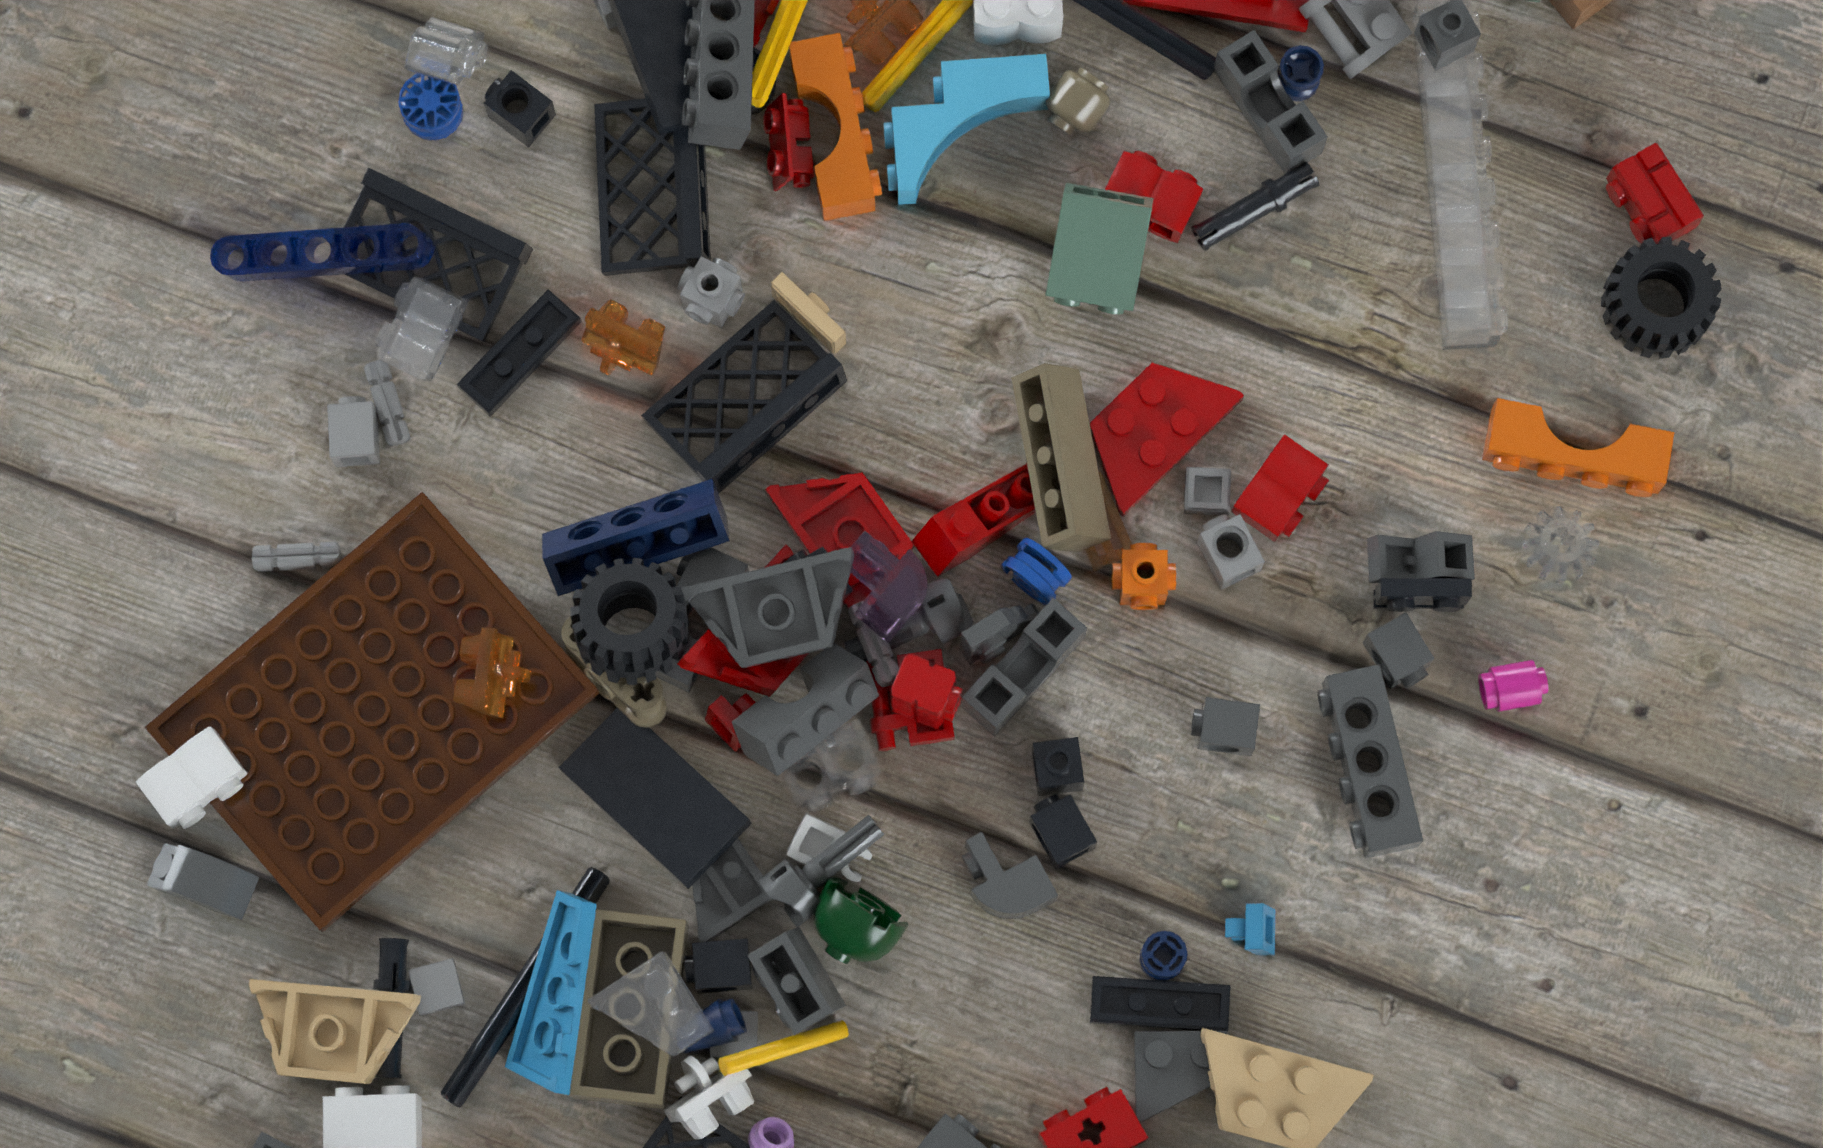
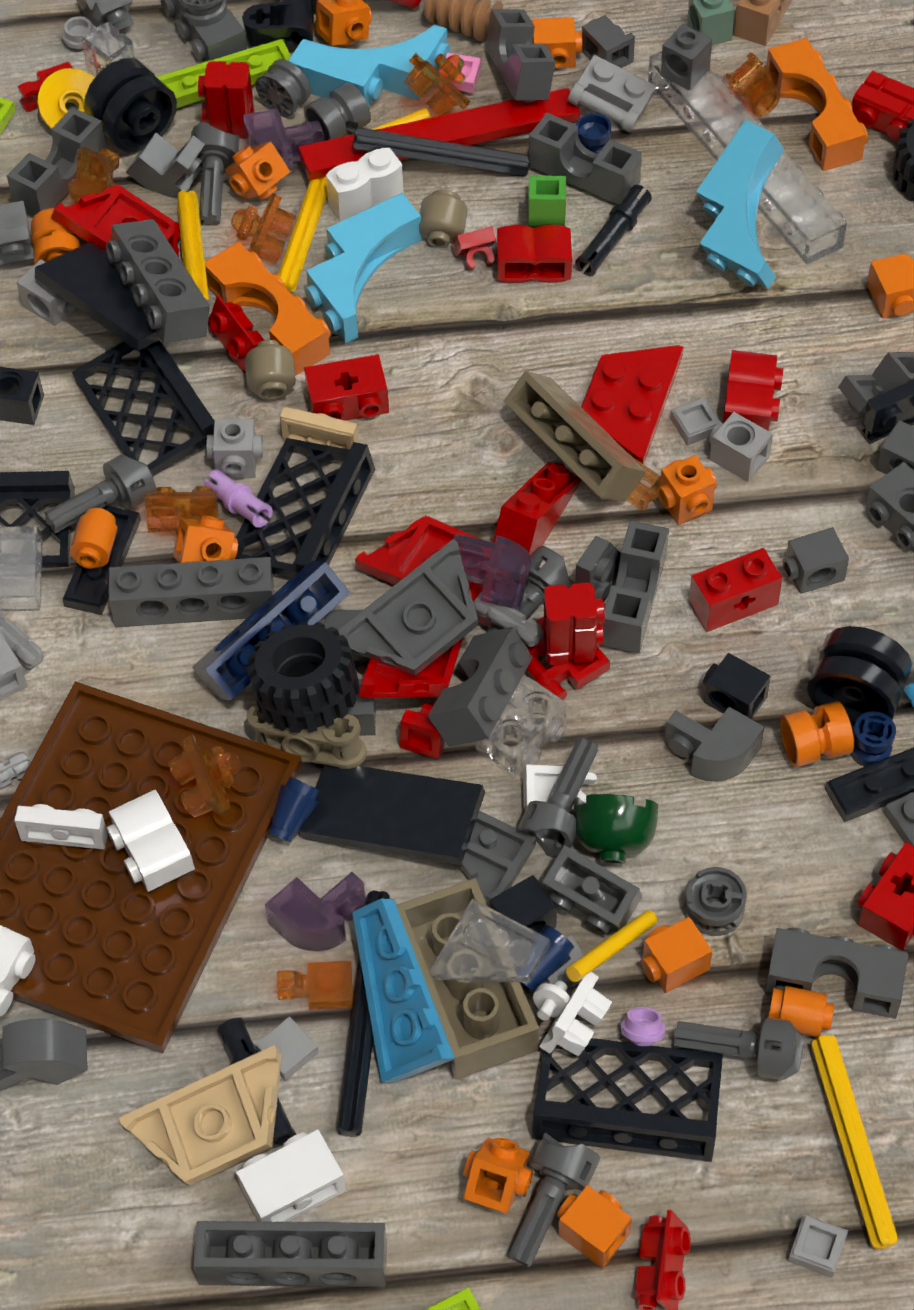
camera: 25 degrees left, 20 degrees down
blue wheel [1001,537,1072,606] -> none
black brick [1032,737,1084,796] -> none
sand green brick [1045,183,1154,314] -> none
none -> white plate [14,804,108,850]
none -> dark grey piece [44,455,156,533]
none -> orange brick [70,508,117,569]
none -> white brick [106,790,195,892]
none -> dark grey brick [109,557,274,628]
none -> orange brick [173,515,238,563]
none -> lavender pin [204,469,273,527]
none -> dark tan head [245,340,296,400]
none -> clear purple brick [265,872,366,952]
none -> dark blue cone [268,776,320,842]
none -> clear orange plate [277,961,353,1010]
none -> red brick [304,354,389,421]
none -> tile [452,226,496,271]
none -> bright green brick [528,175,566,229]
none -> orange brick [640,917,713,993]
none -> dark grey wheel [684,867,747,936]
none -> red brick [689,548,782,632]
none -> medium azure arch [696,119,785,289]
none -> clear orange piece [723,52,780,117]
none -> orange arch [765,38,868,171]
none -> orange wheel [779,701,854,768]
none -> black wheel [807,626,912,726]

